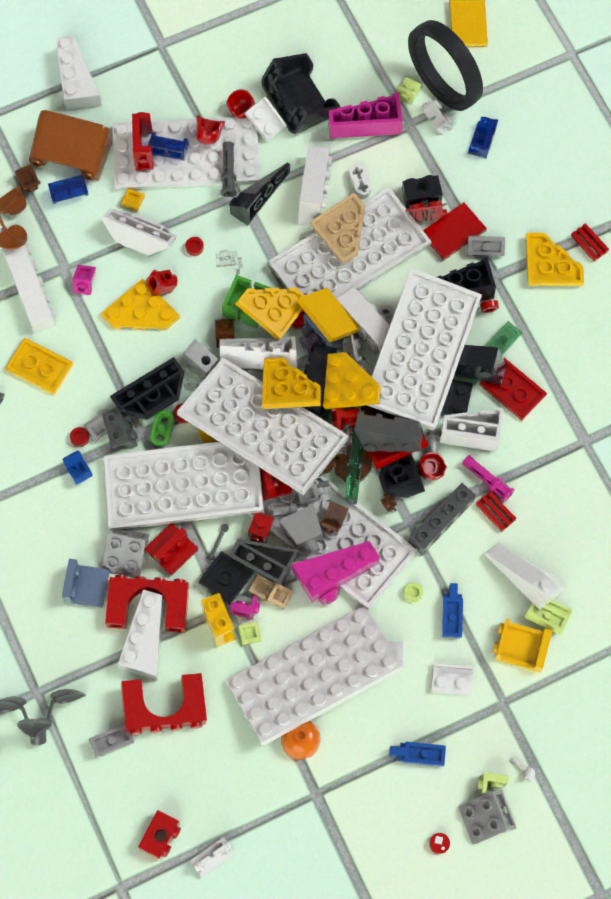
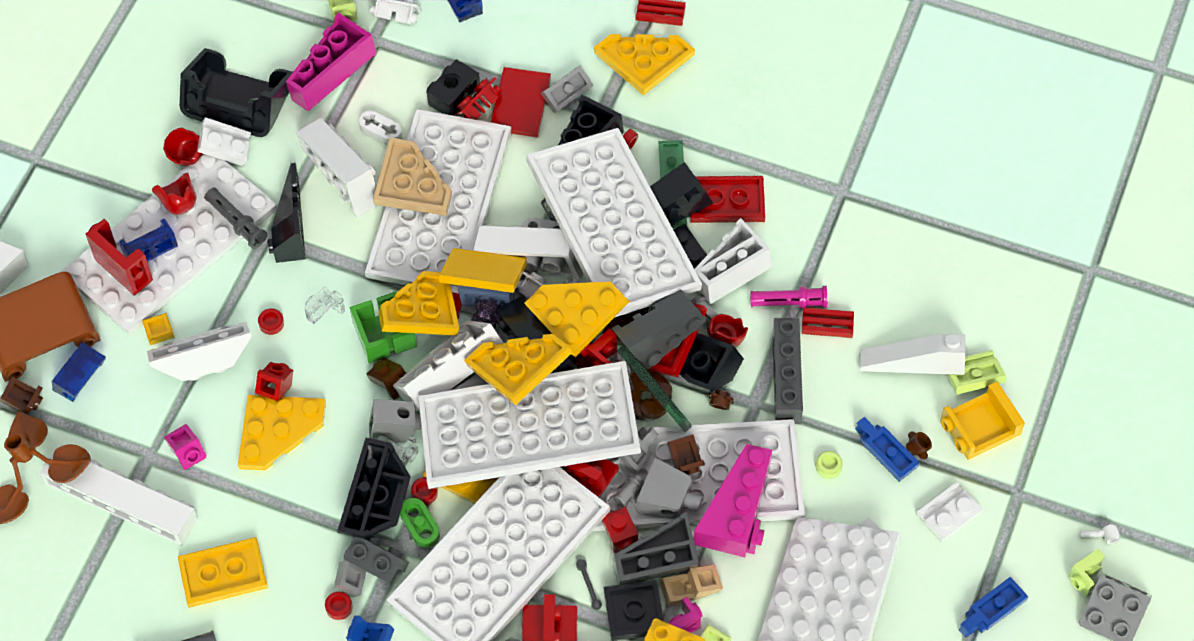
camera: 40 degrees left, 10 degrees down
none -> reddish brown plate [906,431,932,460]

